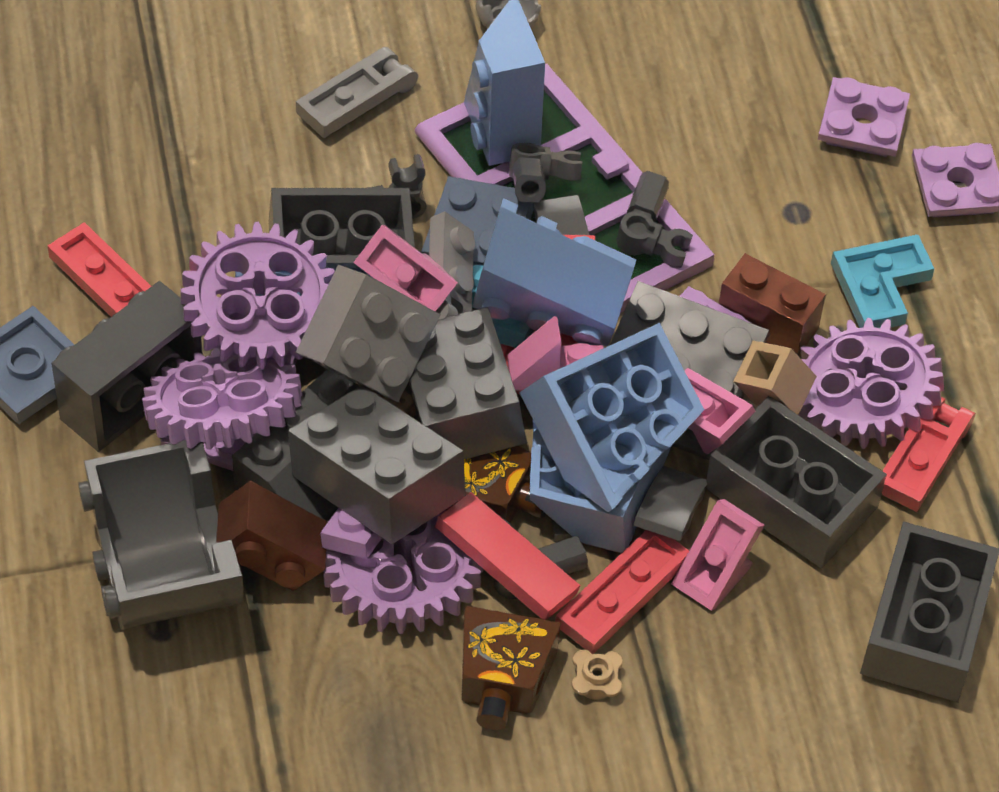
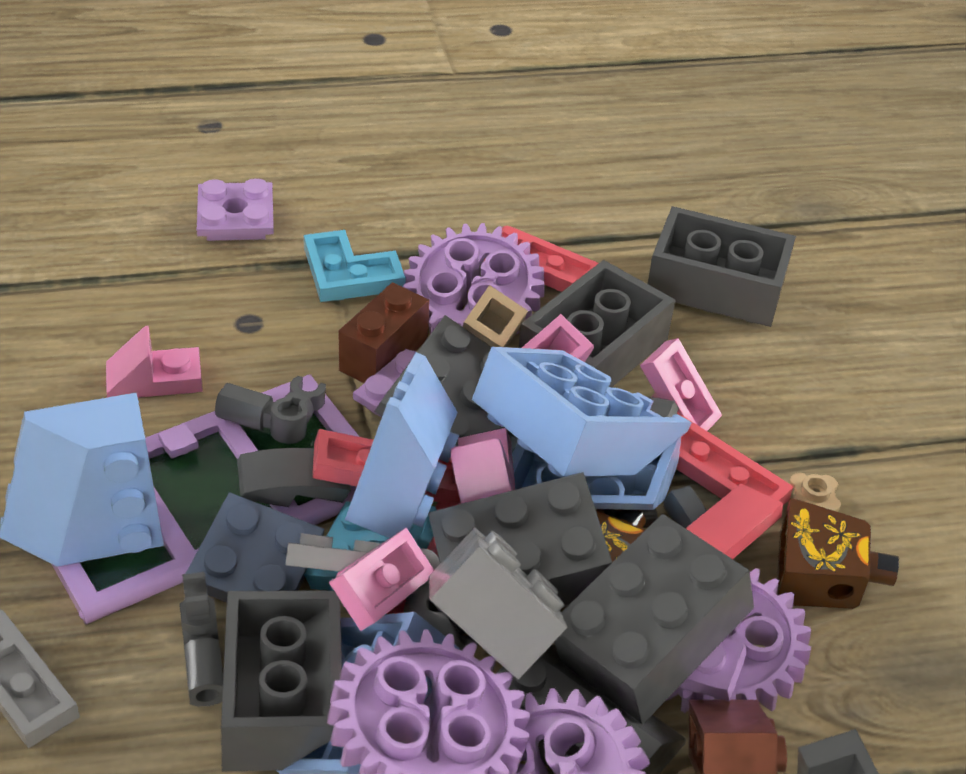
camera: 90 degrees left, 10 degrees down
dark grey bar [509,143,582,203] -> none
lavender piece [818,77,910,157] -> none
none -> bright pink slope [106,326,203,398]

